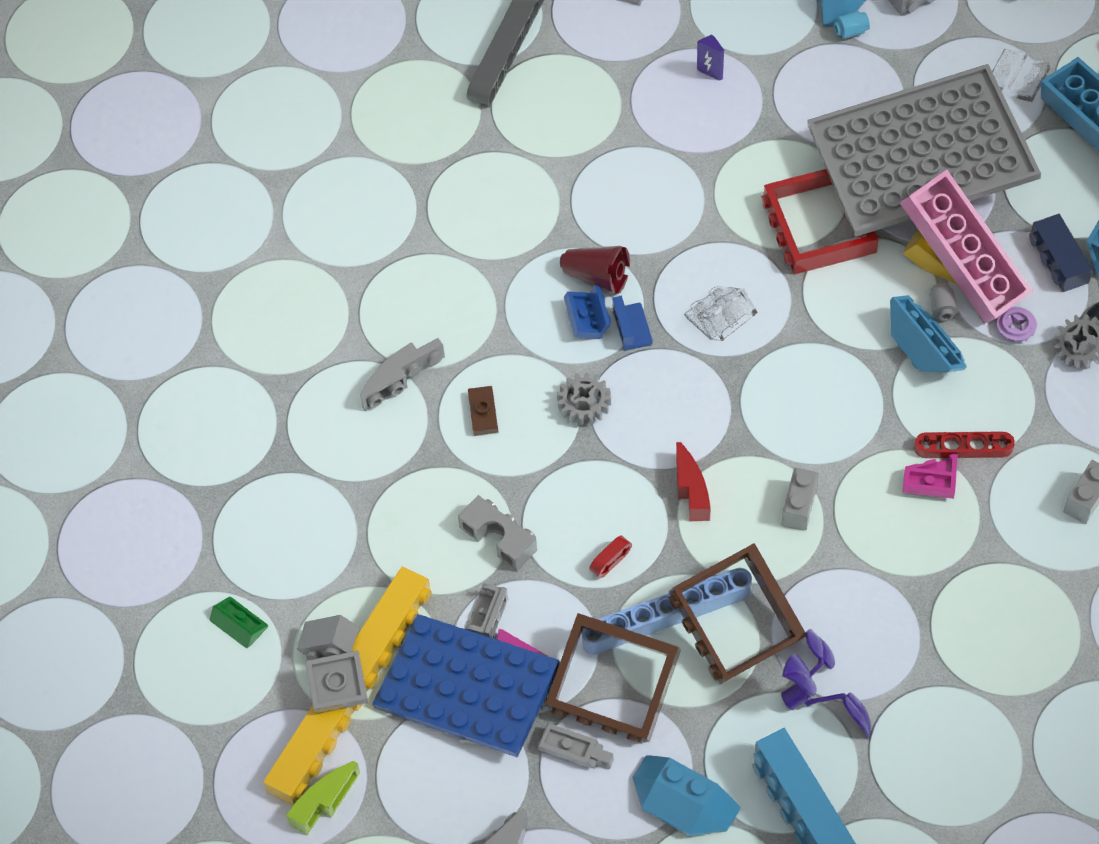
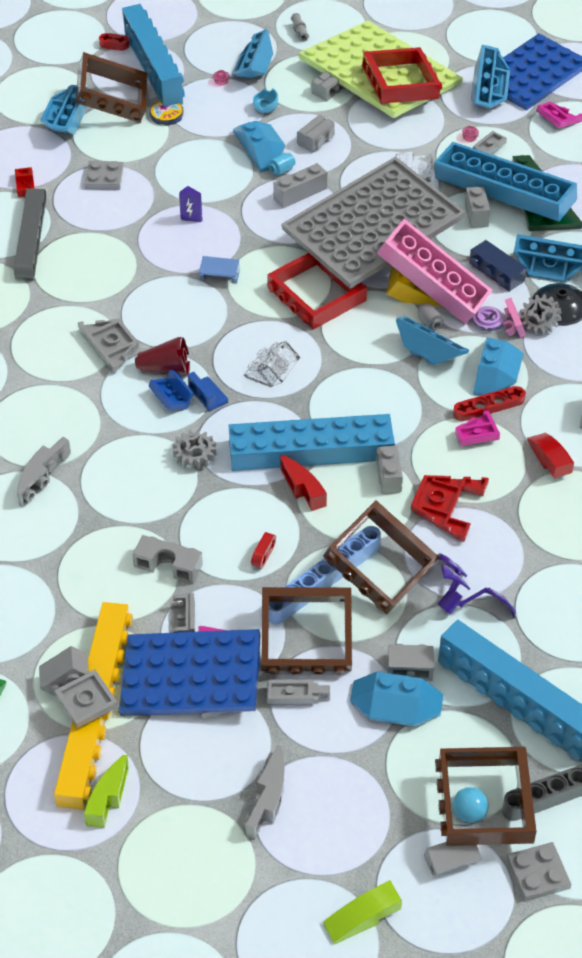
camera: 25 degrees left, 10 degrees down
reddish brown plate [468,386,499,436] -> none
none -> light grey wing [78,319,139,373]
none -> medium blue hinge [199,256,240,283]
none -> dark azure brick [228,414,395,471]
none -> light grey brick [273,163,328,208]
none -> light grey brick [388,644,434,681]
none -> red wing [411,475,489,542]
none -> light grey brick [465,186,490,228]
none -> dark azure wedge [473,337,524,396]
none -> bright pink plate [503,297,526,338]
none -> red slope [527,432,574,478]

